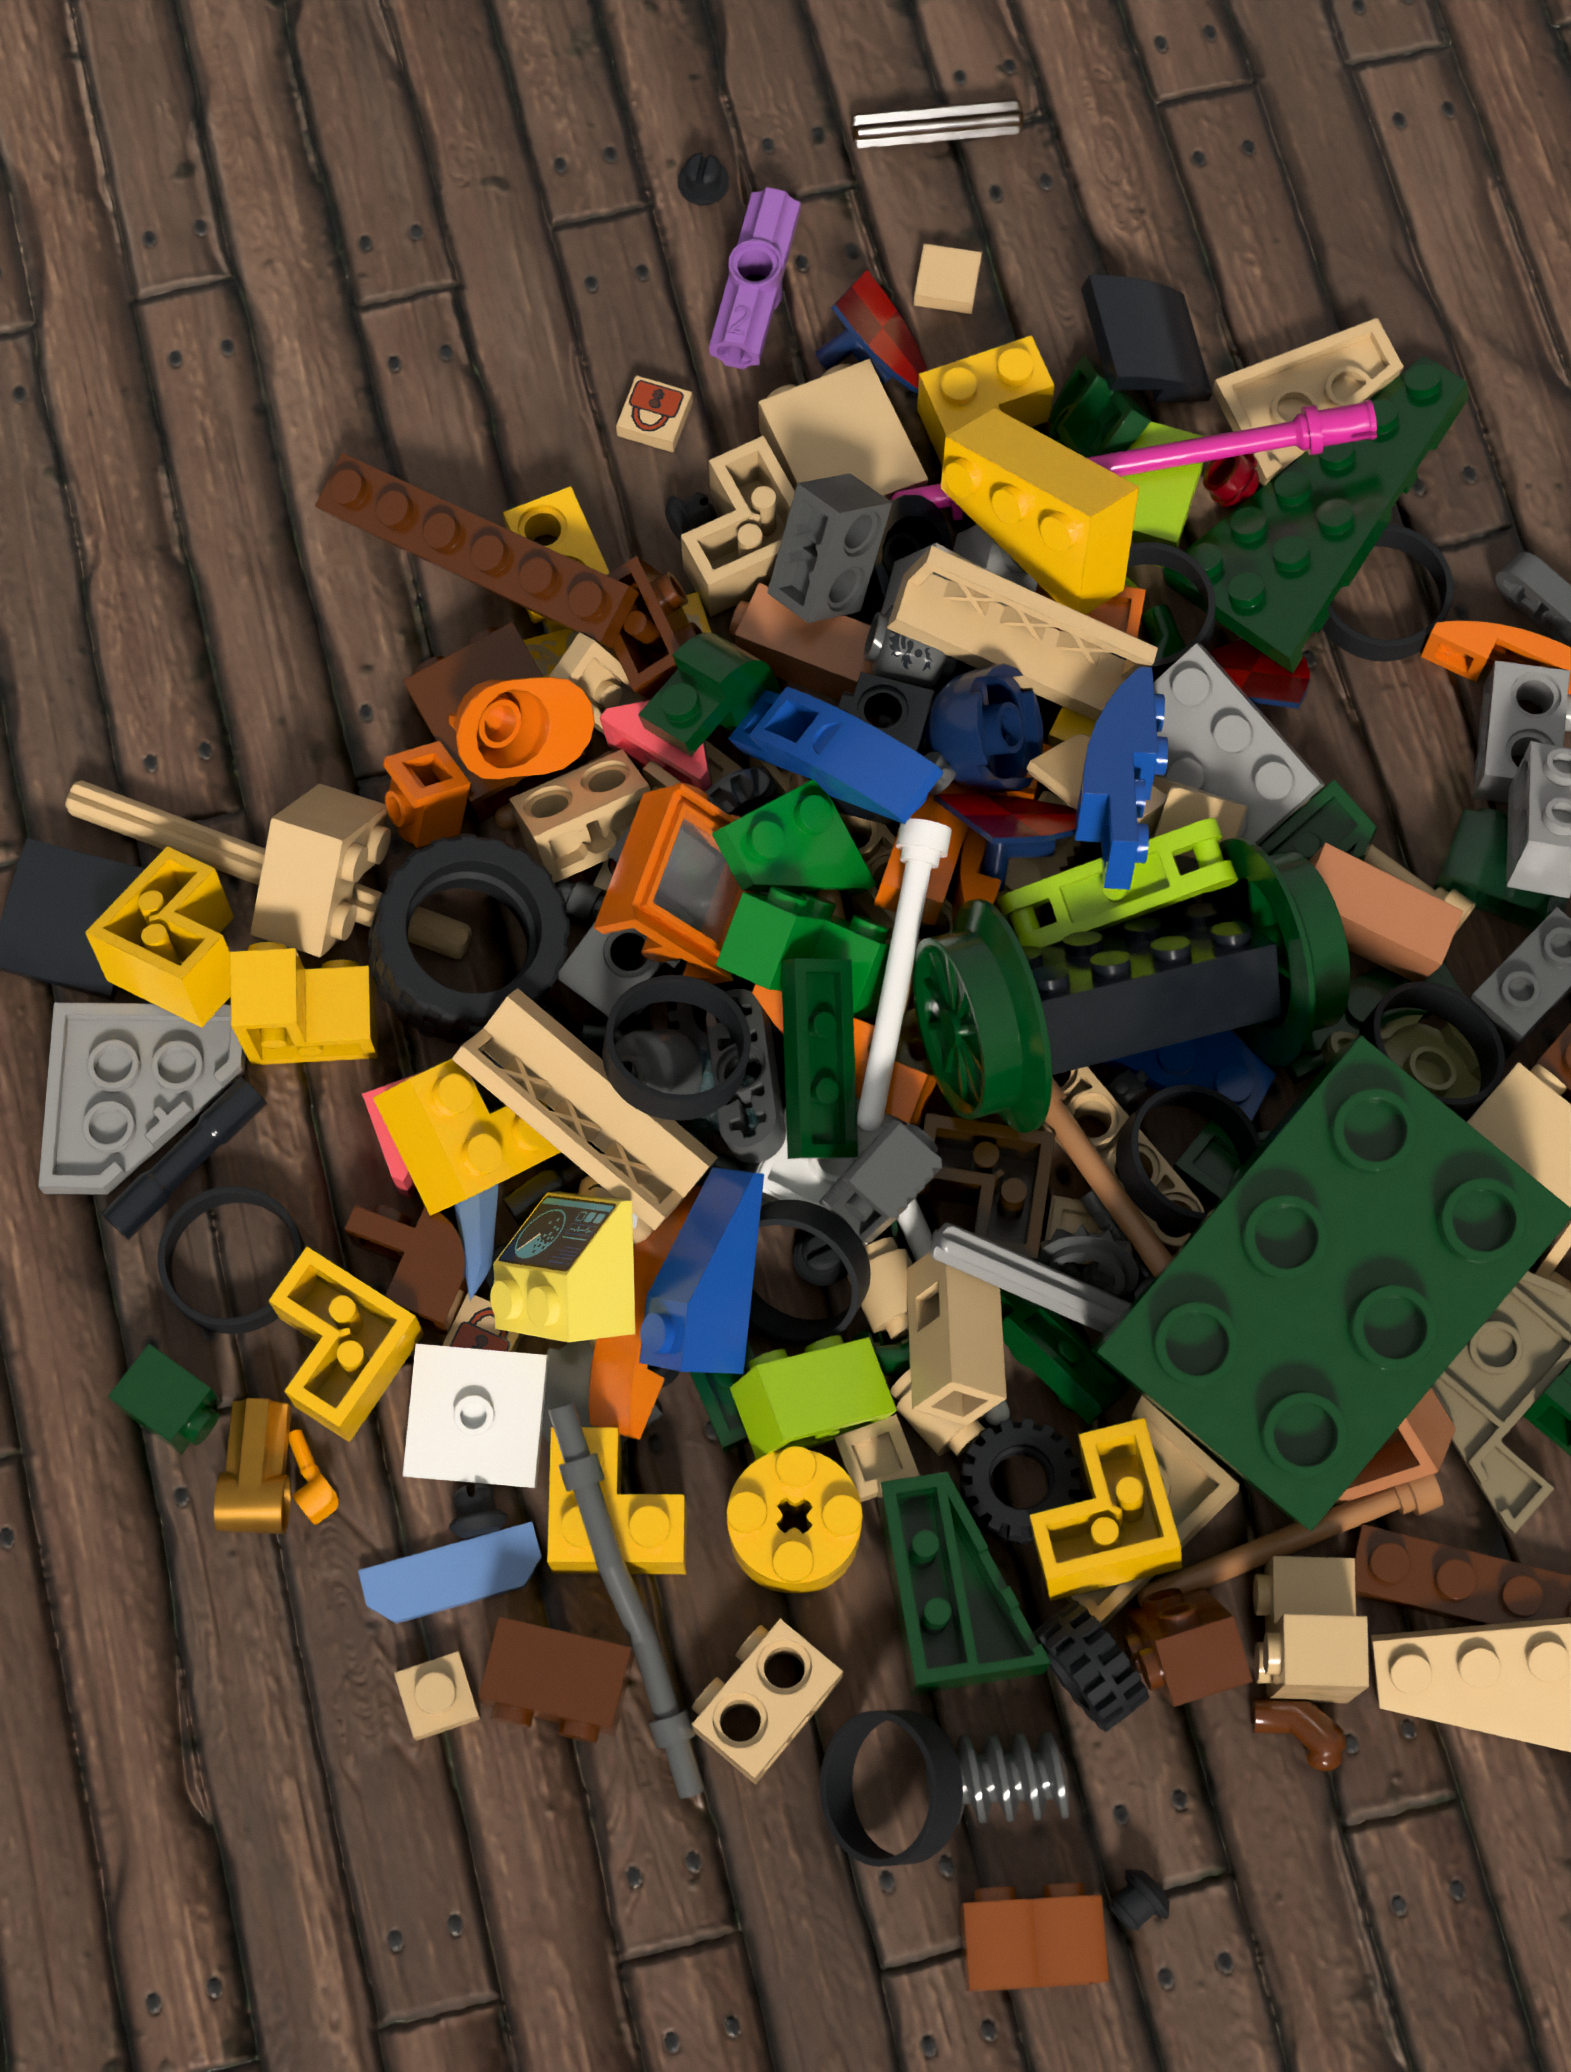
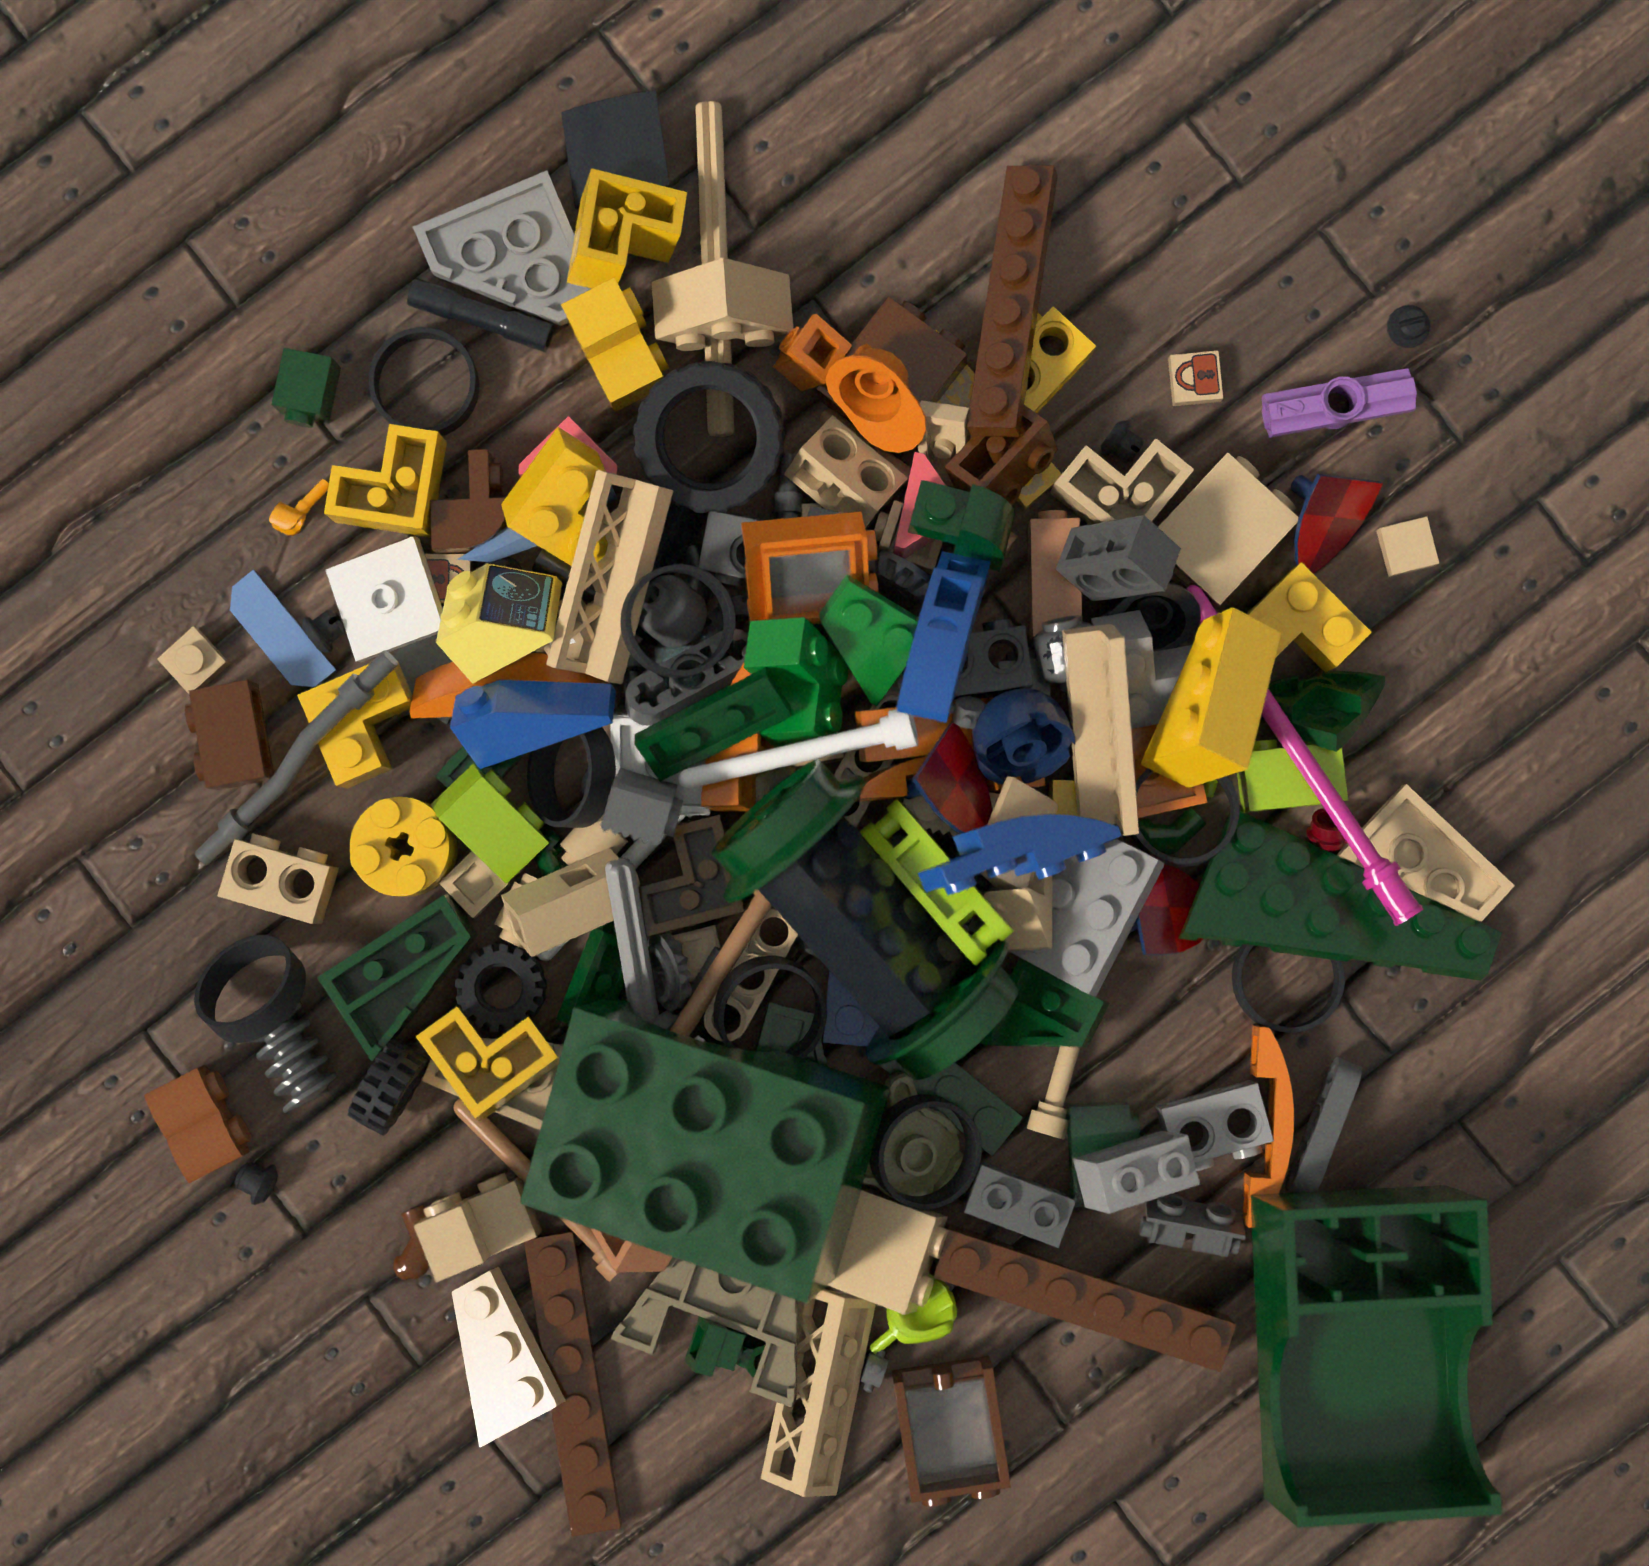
camera: 70 degrees right, 15 degrees up
pearl gold piece [214,1398,292,1534] -> none
axle [851,99,1024,148] -> none
black slope [1081,275,1213,403] -> none
reddish brown brick [1123,1588,1253,1707] -> none
nougat brick [1309,843,1463,982] -> none

